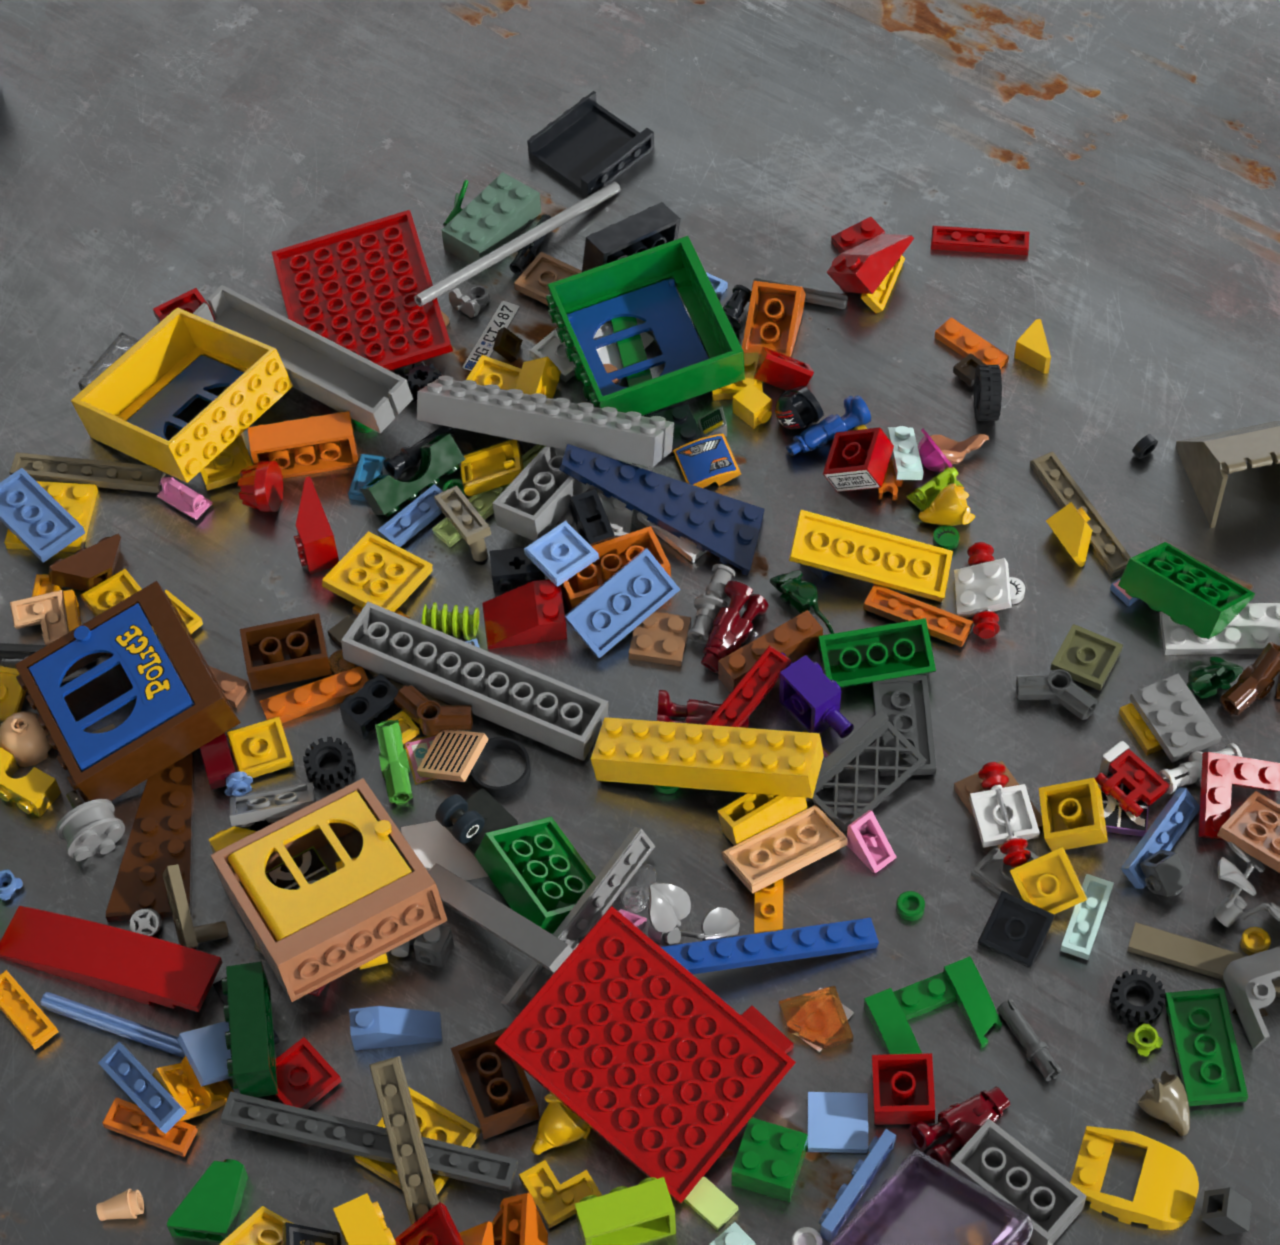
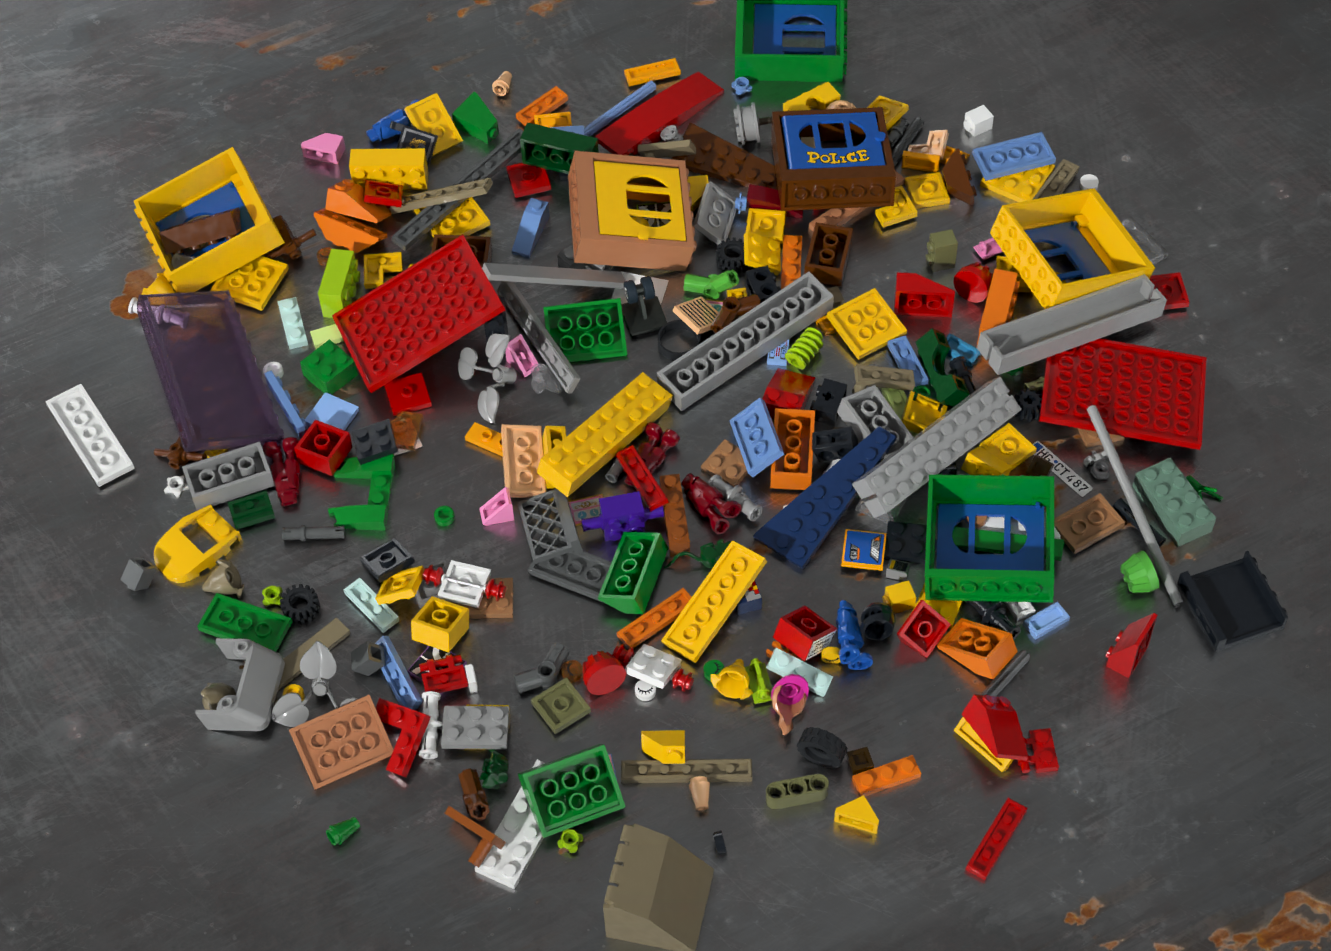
camera: 115 degrees right, 0 degrees up
medium blue plate [98,1042,187,1134] -> none
light blue tile [524,521,599,587] -> none
black brick [582,202,681,272] -> none
blue plate [661,918,879,974] -> none
none -> dark green plate [227,490,275,530]
none -> black plate [351,418,398,465]
none -> lime plate [557,829,583,853]
none -> clear orange tile [561,660,583,682]
none -> red piece [583,651,626,695]
none -> light nougat cone [688,776,710,811]
none -> yellow plate [744,231,781,276]
none -> olive beam [766,774,829,809]
none -> olive brick [925,229,958,272]
none -> white tile [1079,174,1099,190]
none -> red slope [1106,613,1158,678]
none -> bright green piece [1120,550,1159,593]

